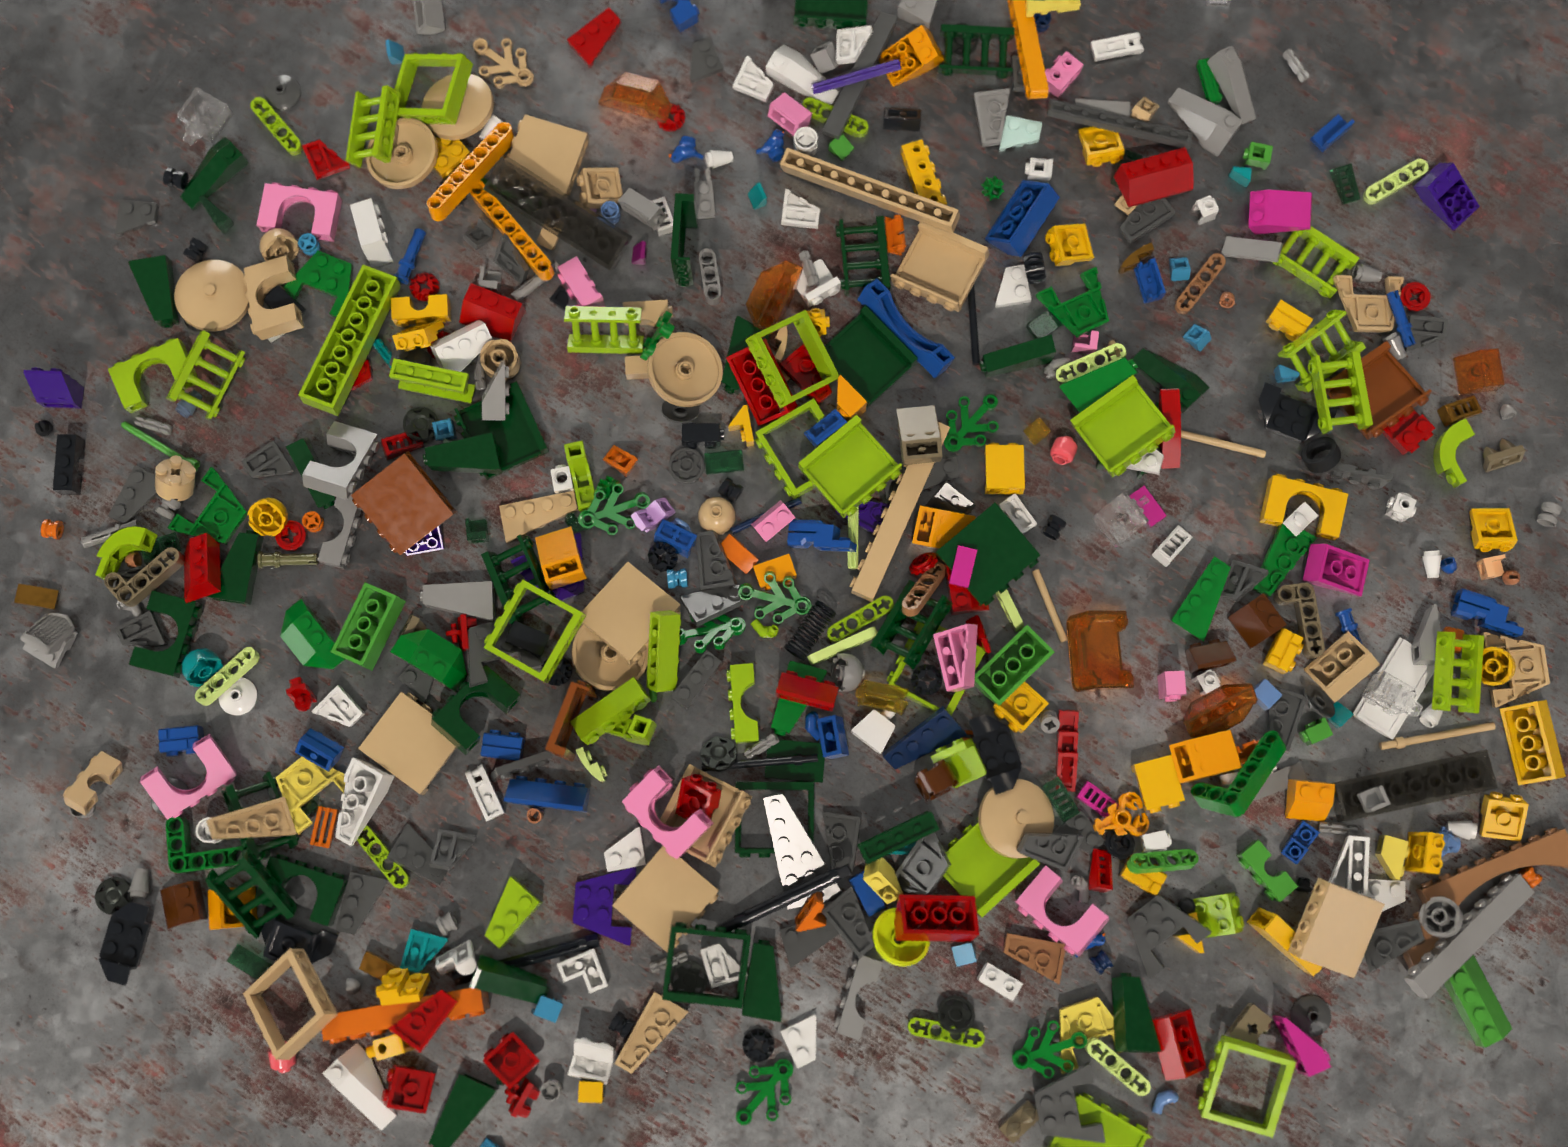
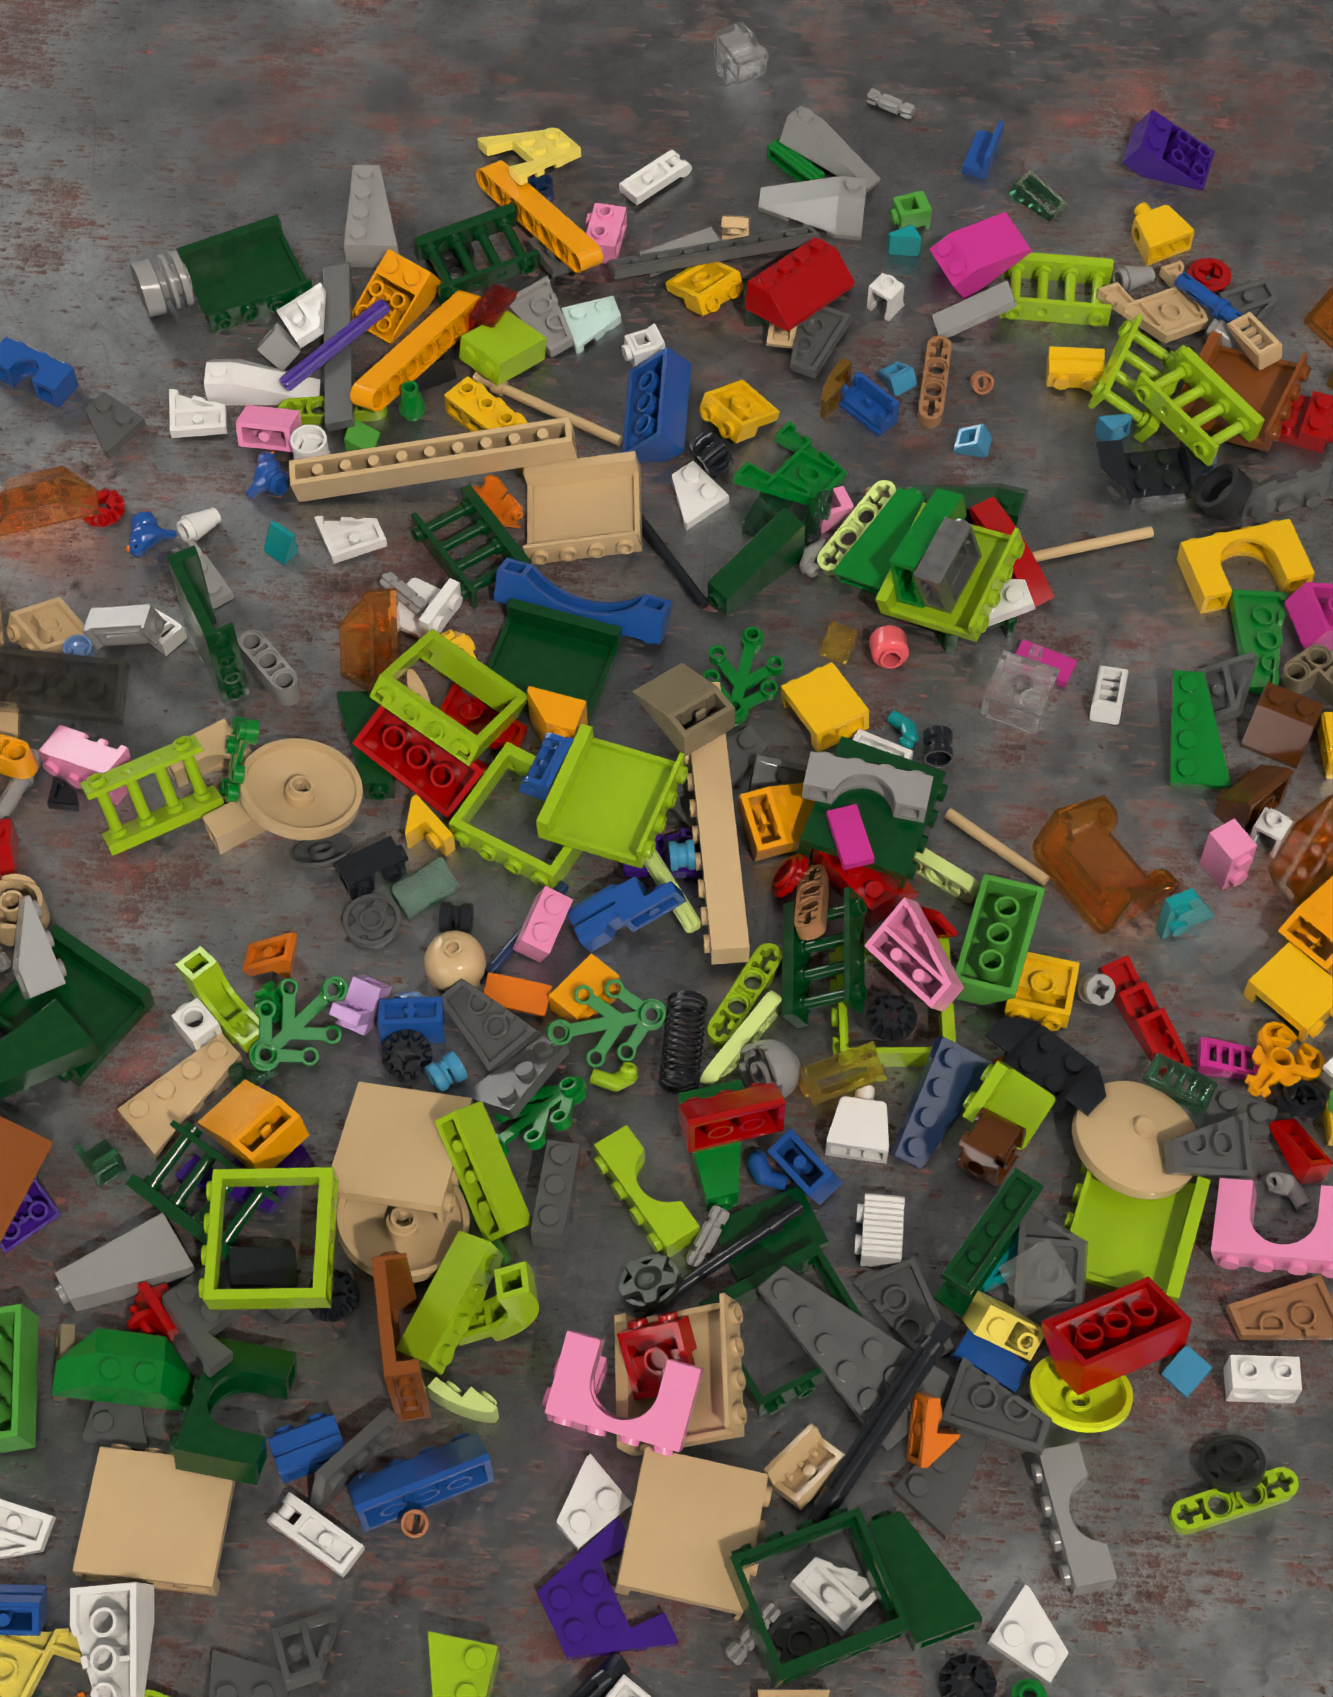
camera: 30 degrees left, 20 degrees down
magenta slope [631,241,647,265] -> none
green gear [981,175,1005,200] -> none
white slope [1283,501,1319,536] -> none
yellowish green beam [1363,159,1429,204] -> none
none -> light orange beam [350,290,487,412]
none -> green cone [399,381,426,421]
none -> lime brick [459,311,547,386]
none -> clear red bracket [469,283,517,332]
none -> tan bar [473,371,622,446]
none -> dark azure wheel [668,839,696,872]
none -> tan bracket [764,1423,845,1511]
none -> light grey arch [801,751,933,823]
none -> clear green slope [802,489,832,545]
none -> white brick [854,1193,905,1268]
none -> teal arm [887,710,919,749]
none -> green slope [889,488,967,608]
none -> flat silver window [913,517,982,614]
none -> clear piece [998,1238,1077,1317]
none -> yellow torso [1131,202,1195,266]
none -> teal wing [1156,887,1214,939]
none -> tan slope [1227,312,1282,370]

